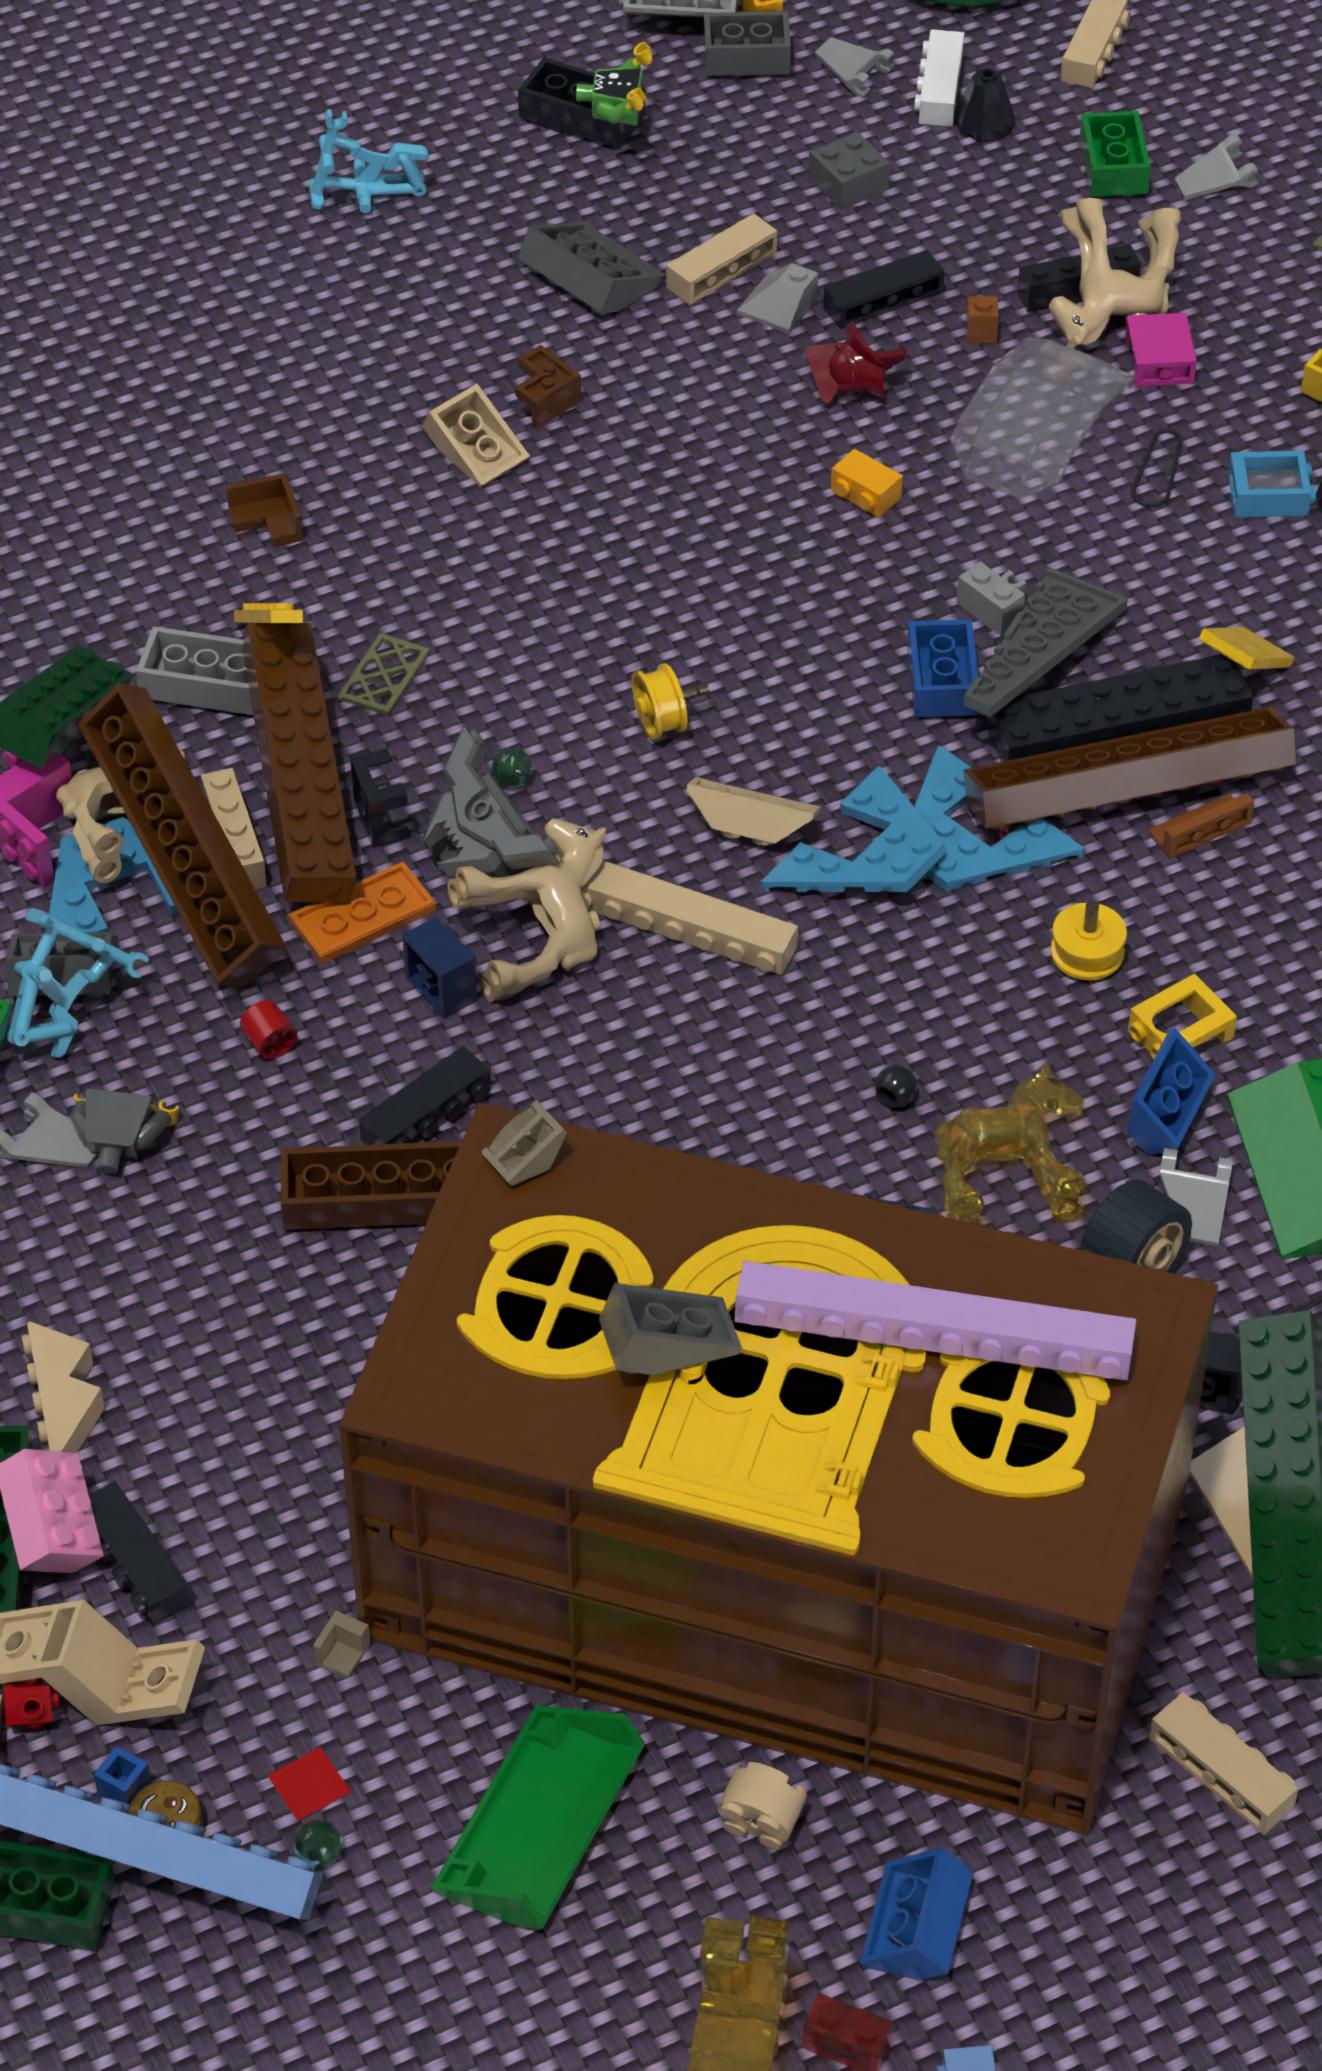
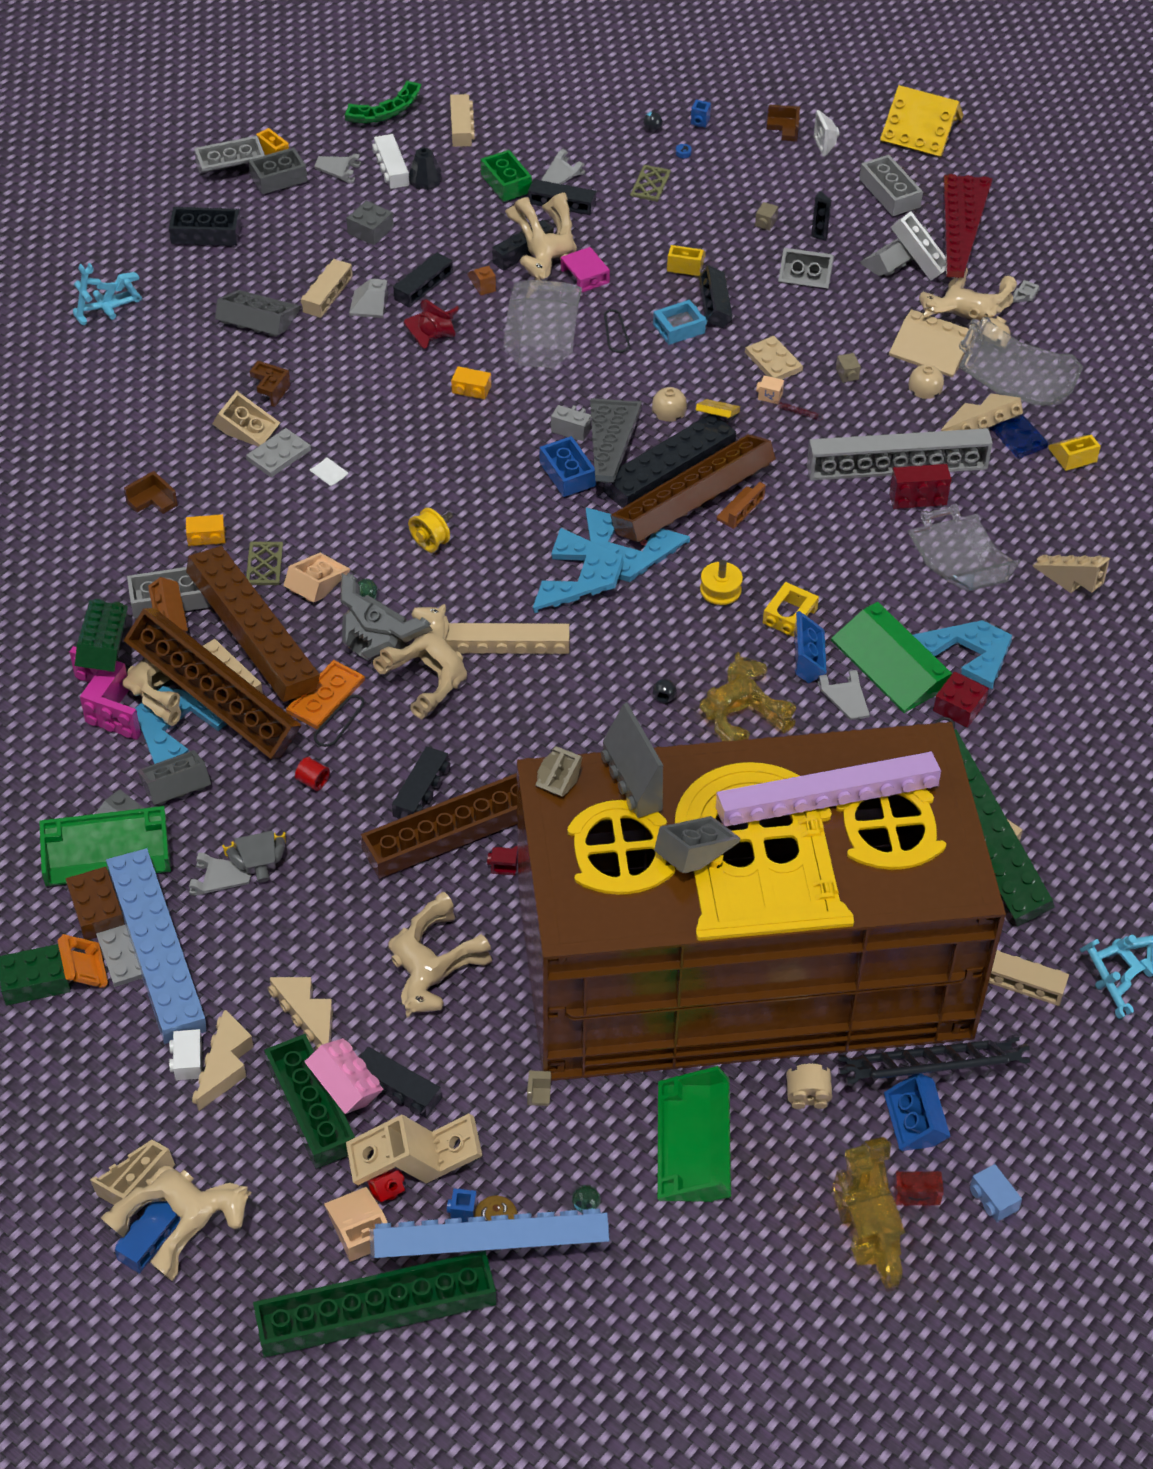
camera: 25 degrees left, 0 degrees up
medium azure piece [5,908,149,1058] -> none
yellow wing [234,603,303,623] -> none
red sticker [267,1747,351,1821] -> none
black panel [350,749,410,848] -> none
dark blue brick [403,916,478,1019] -> none
torso [576,42,652,125] -> none
tan wedge [687,777,821,846] -> none
black wheel [1079,1179,1192,1273] -> none
none -> dark orange panel [148,577,188,632]
none -> light orange brick [186,514,225,546]
none -> light grey plate [246,428,311,478]
none -> light nougat slope [283,553,350,602]
none -> white sticker [310,458,348,486]
none -> black piece [314,695,364,747]
none -> tan animal [388,892,492,1018]
none -> black brick [528,179,596,216]
none -> dark grey slope [601,703,663,818]
none -> tan cylinder [652,387,687,422]
none -> black bar [837,1035,1030,1084]

